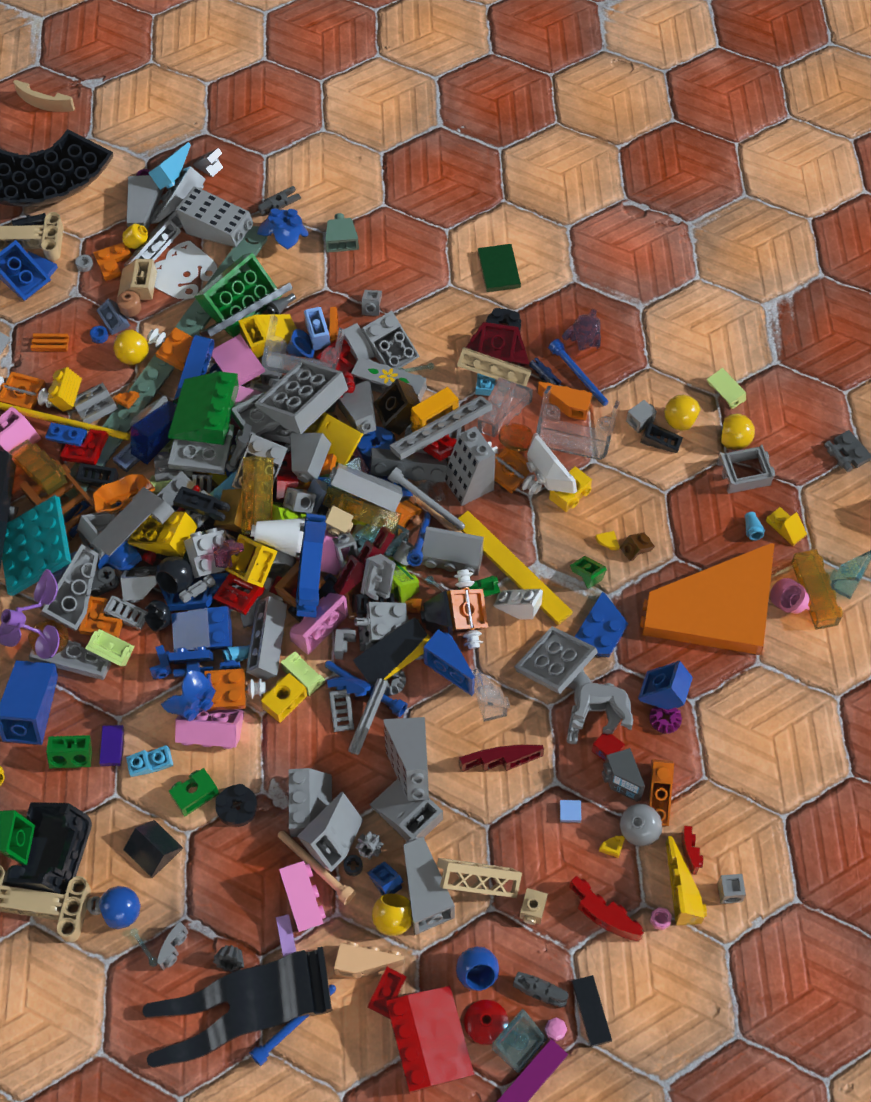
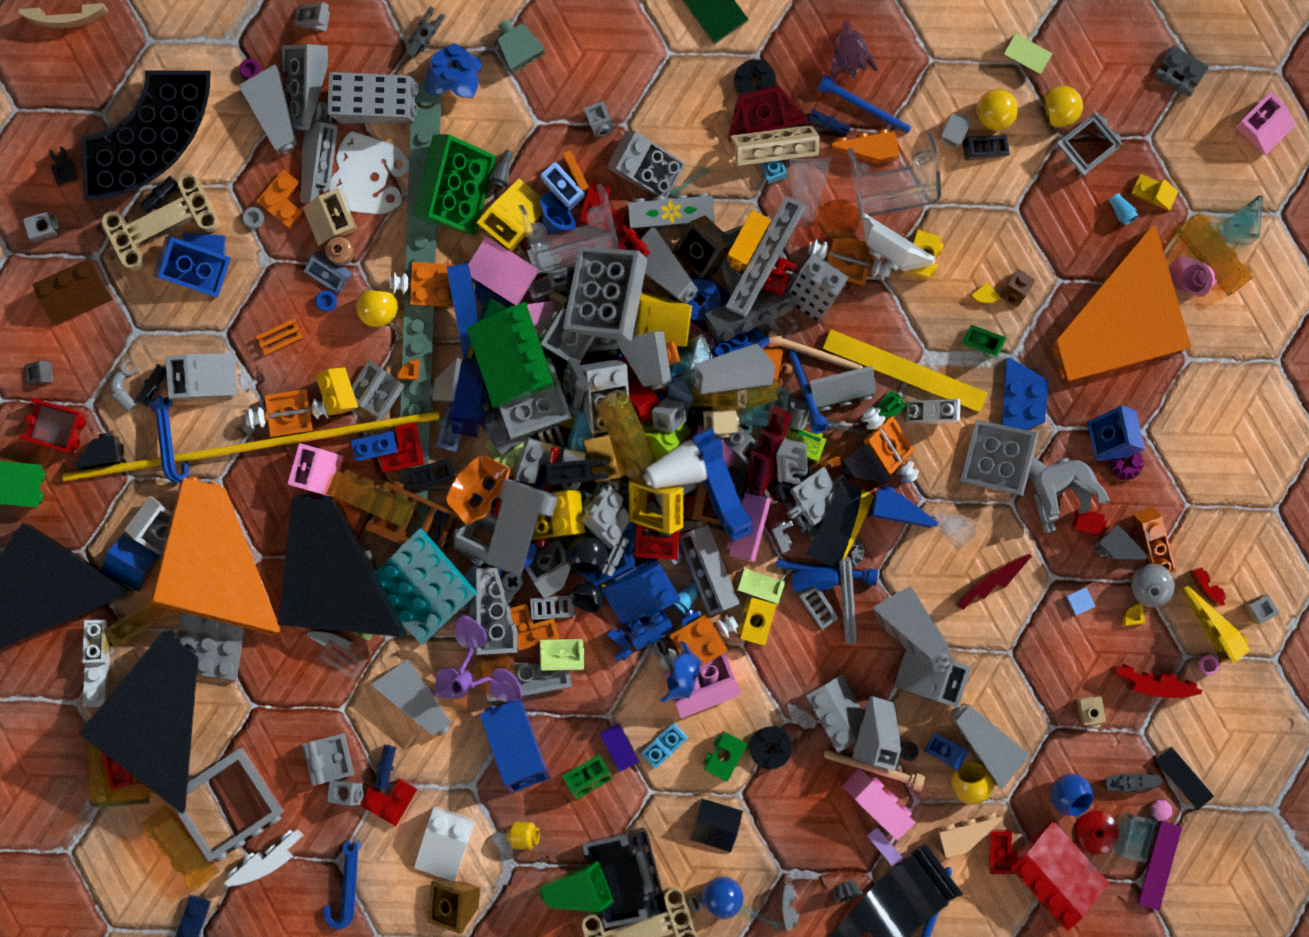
camera: 25 degrees left, 25 degrees up
yellow head [122,223,148,249] -> none
medium azure slope [148,142,191,190] -> none
tile [200,282,293,338] -> none
clear pink bracket [213,540,244,568] -> none
light grey slope [341,323,375,361] -> none
light grey gear [356,831,384,860] -> none
light grey piece [387,467,465,530] -> none
tan fence [437,858,522,898] -> none

